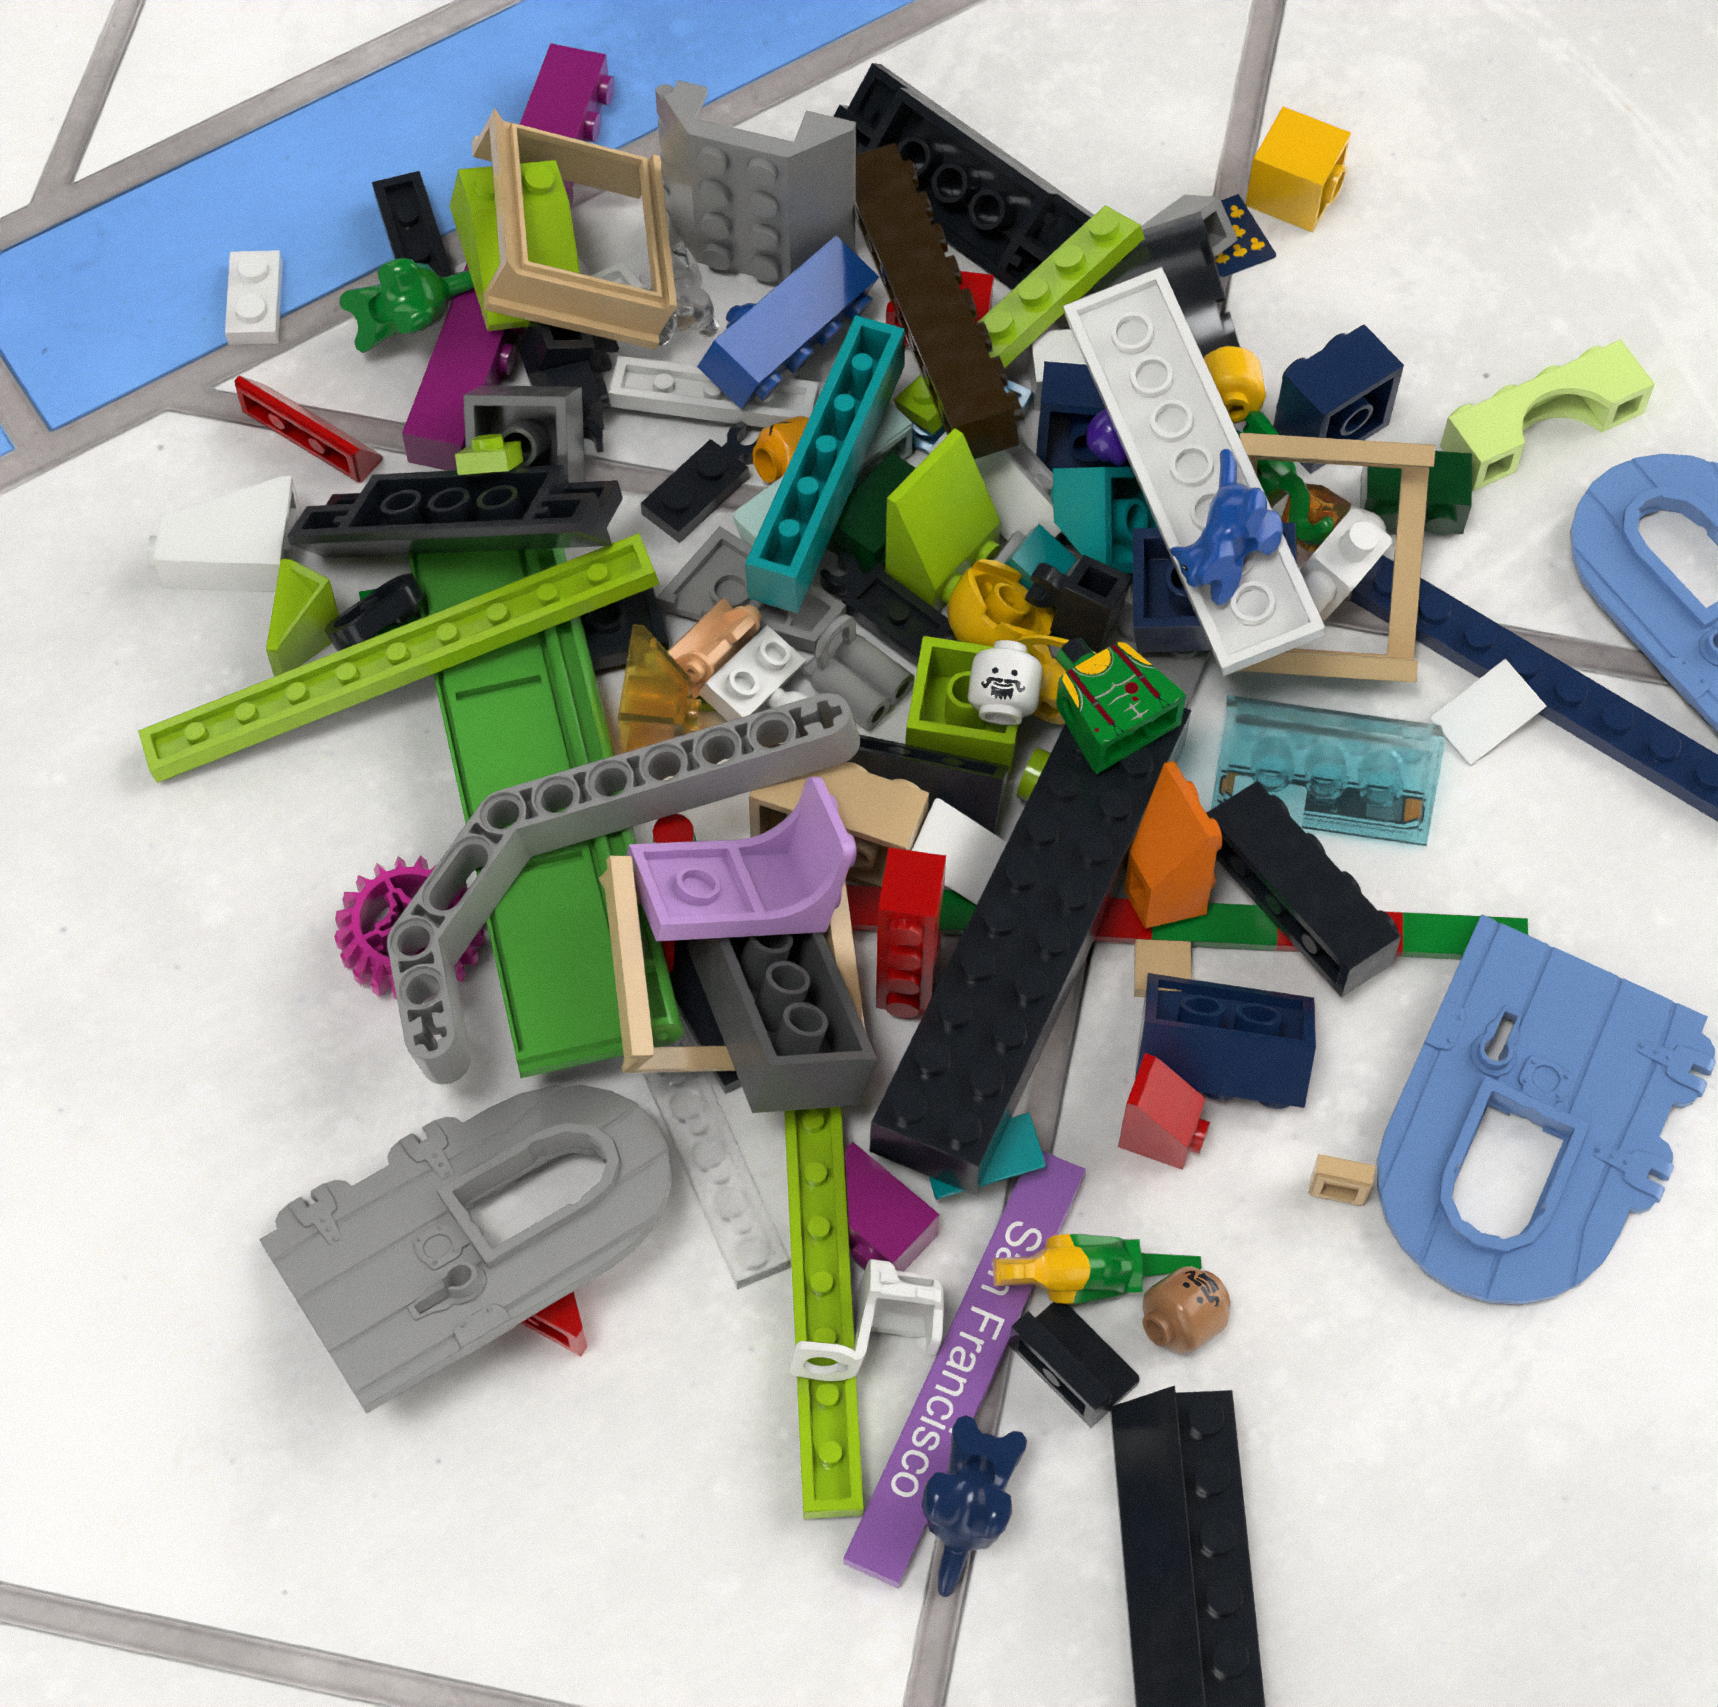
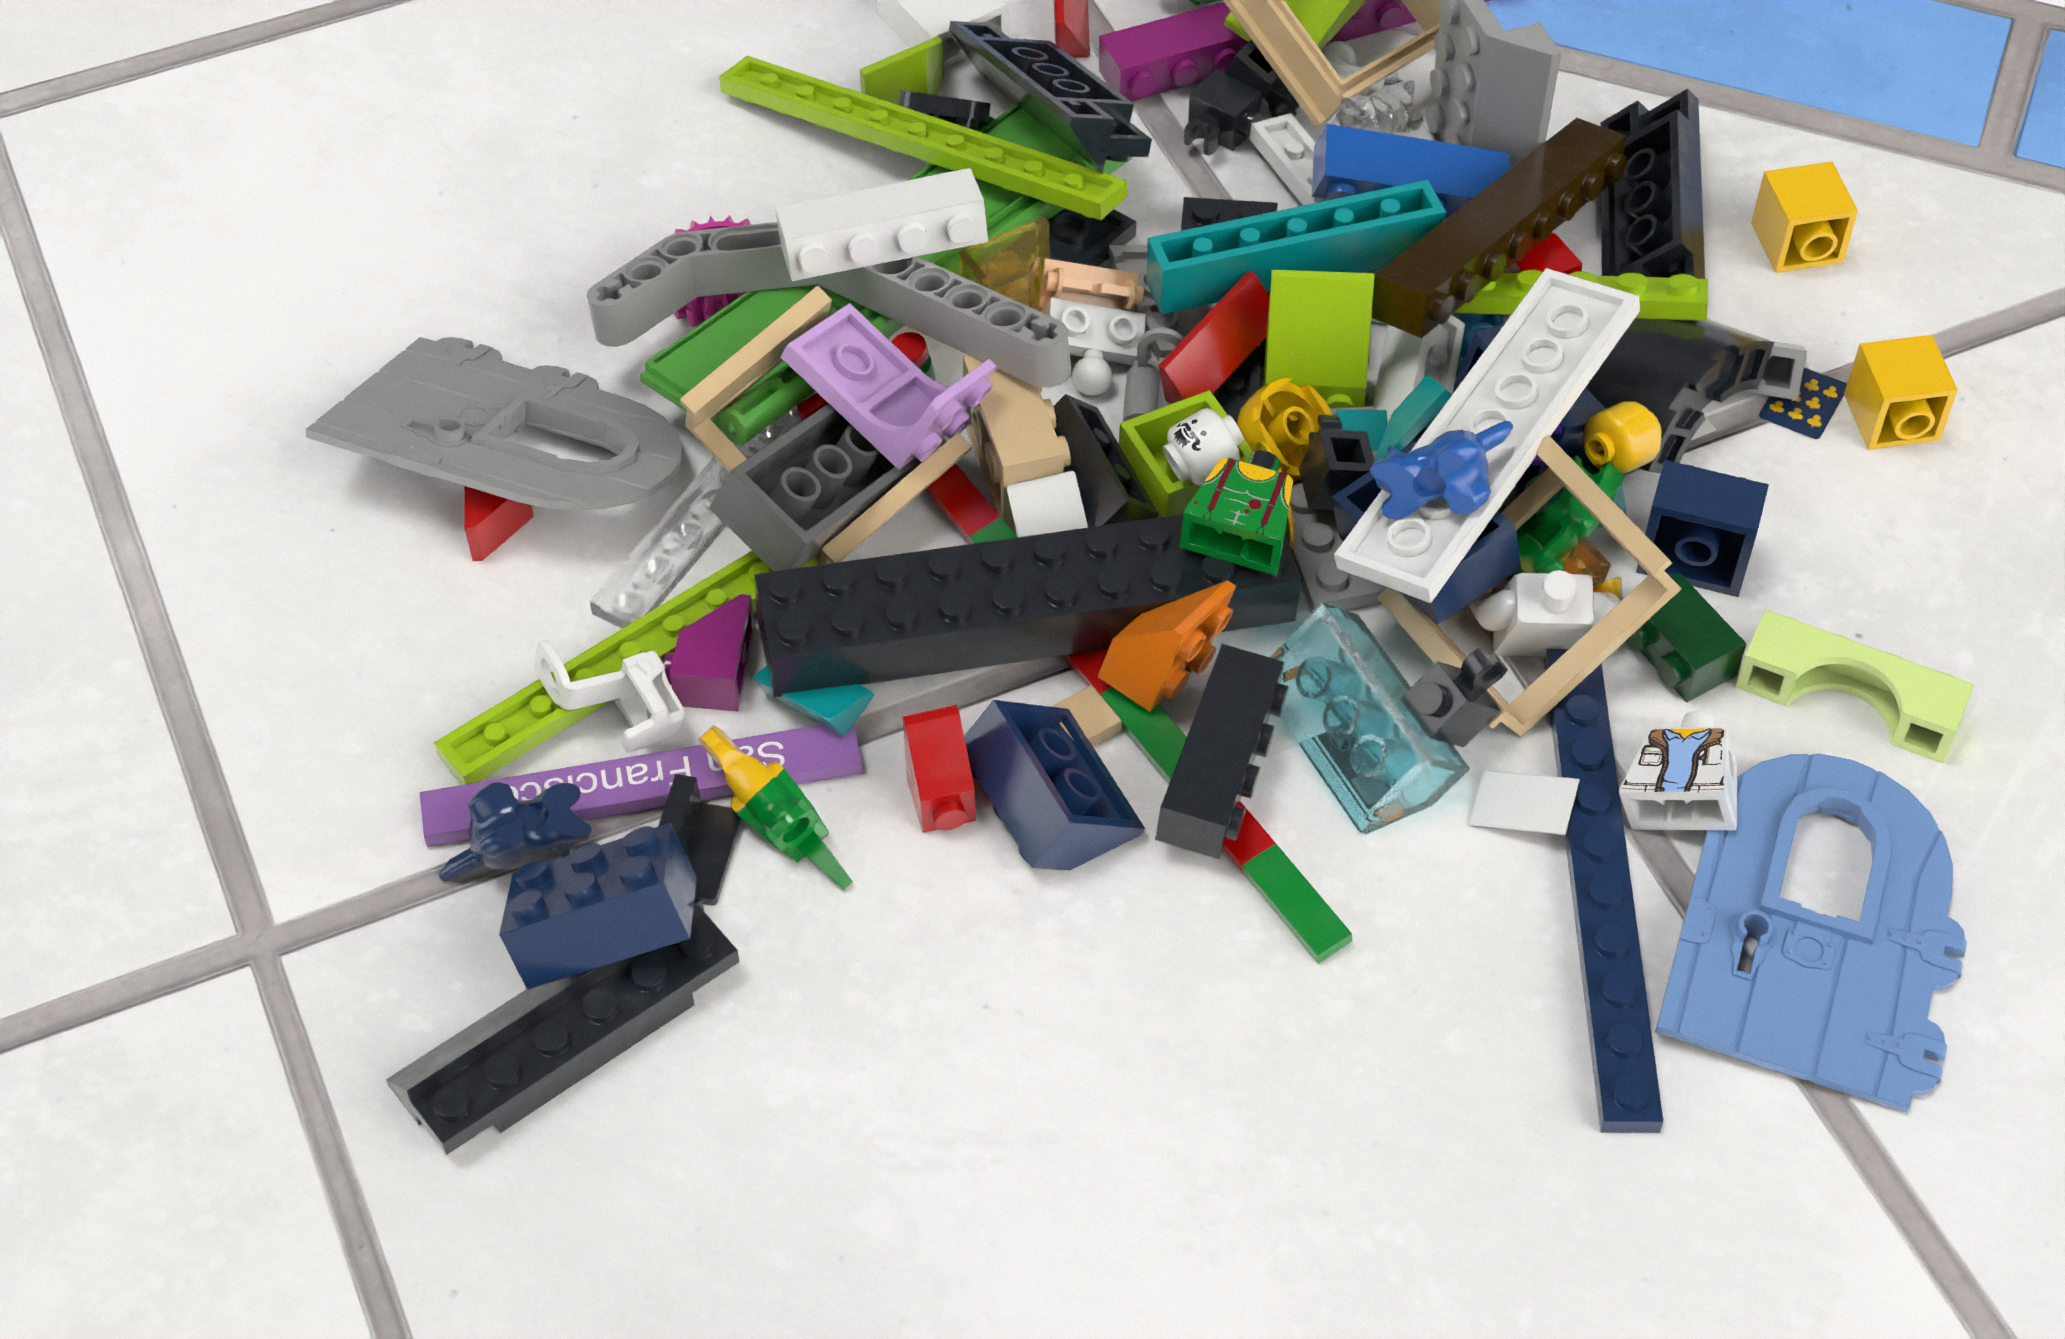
camera: 55 degrees right, 10 degrees down
lime plate [455,434,523,475] -> none
dark grey brick [463,385,585,483] -> none
red arch [876,847,946,1018] -> none
medium nougat head [1142,1266,1230,1354] -> none
tan tile [1308,1154,1376,1206] -> none
medium blue door [1377,914,1716,1305] -> none
none -> dark blue brick [499,822,697,990]
none -> white brick [775,168,988,281]
none -> red slope [1158,271,1270,404]
none -> black brick [1400,648,1508,748]
none -> white torso [1619,711,1737,830]
none -> yellow head [1751,161,1858,273]

